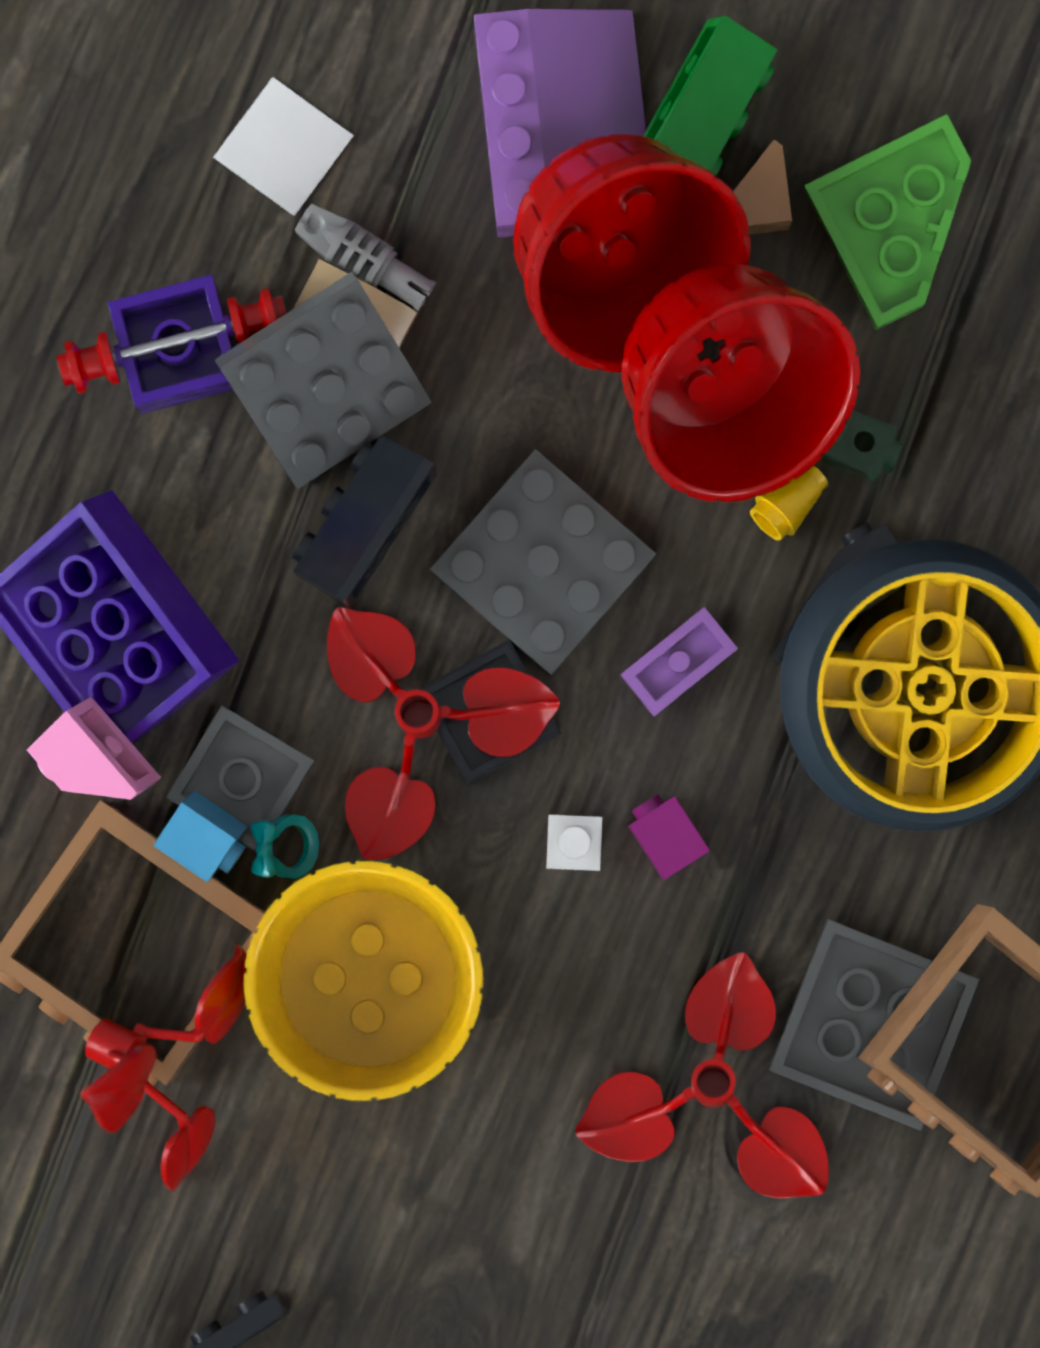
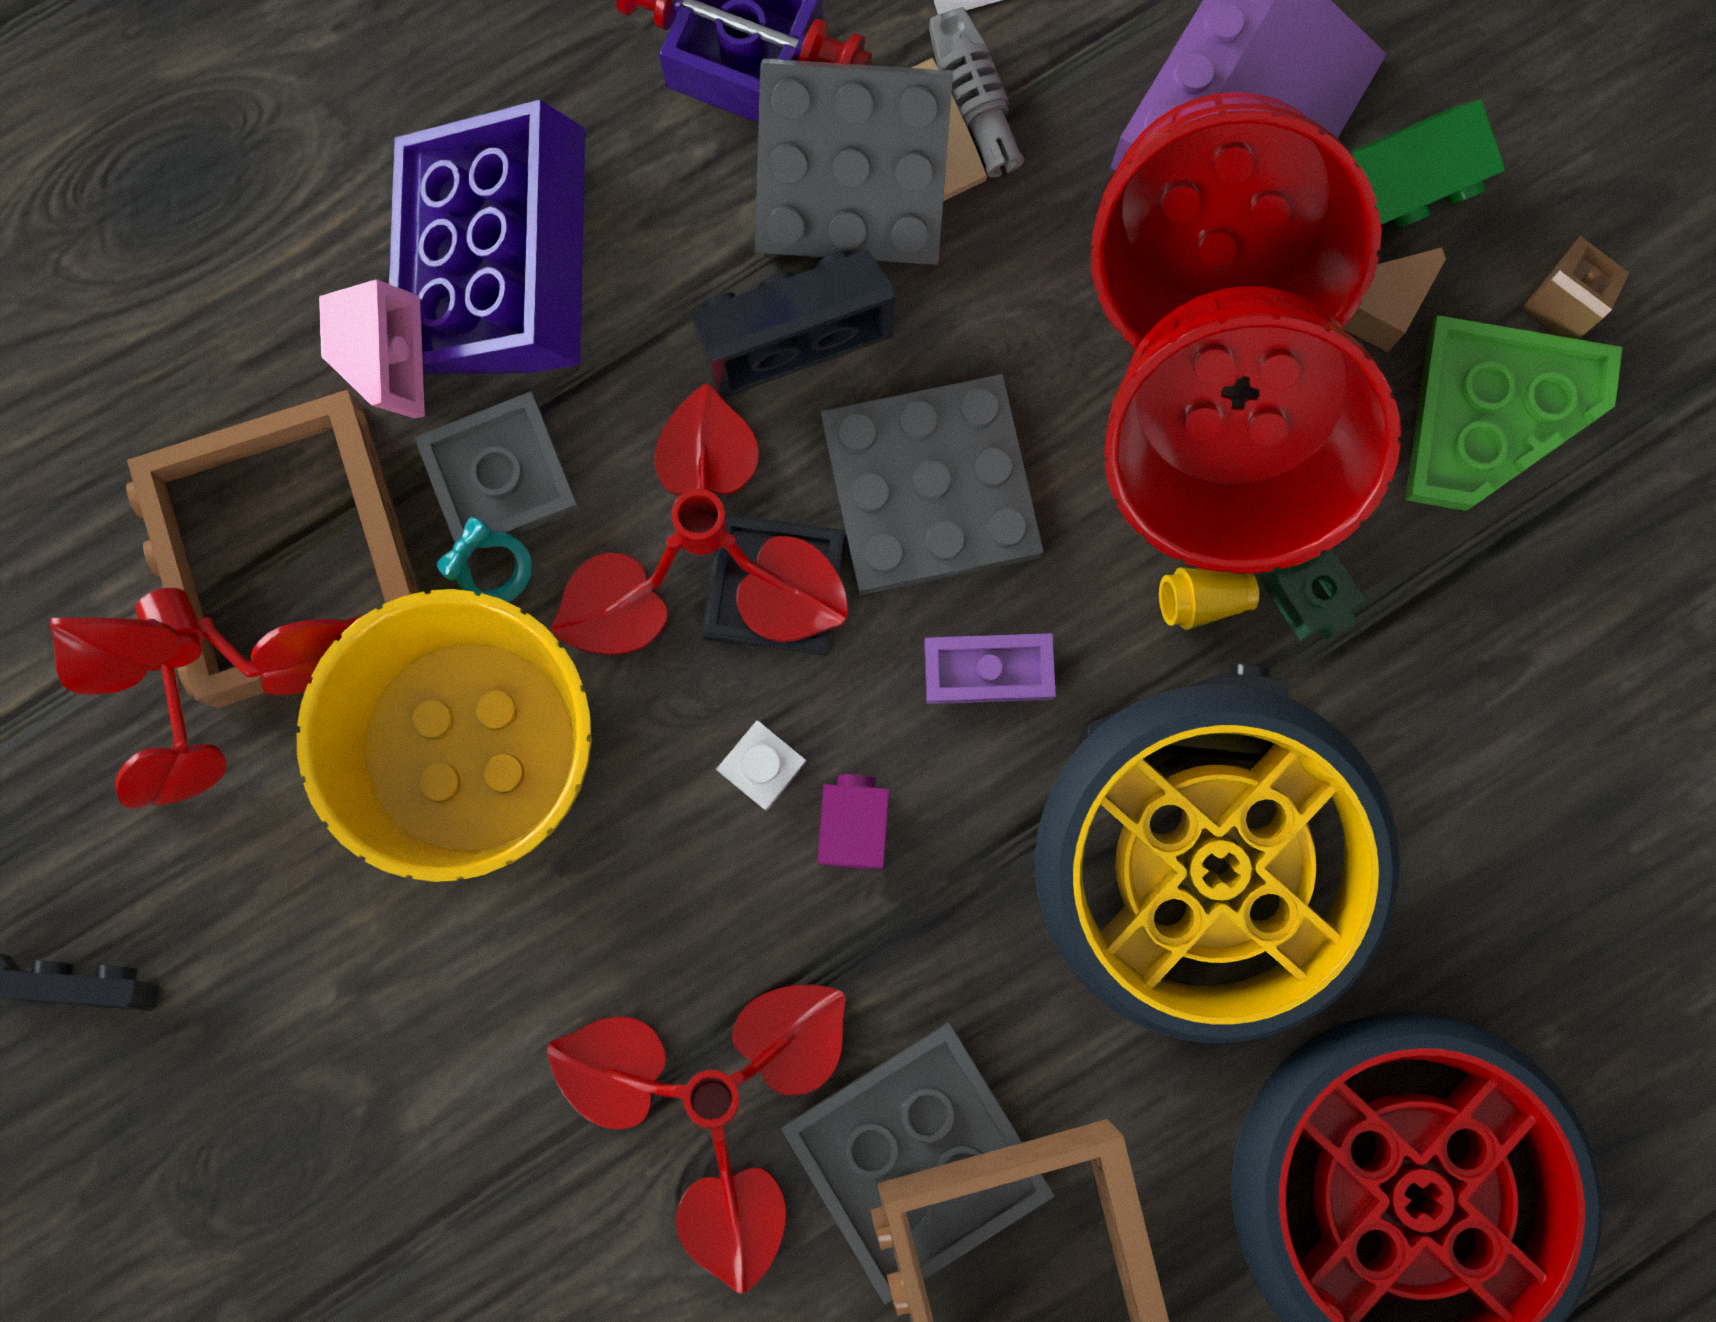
camera: 35 degrees right, 5 degrees down
dark azure brick [153,790,248,882] -> none
none -> medium nougat slope [1521,236,1629,339]

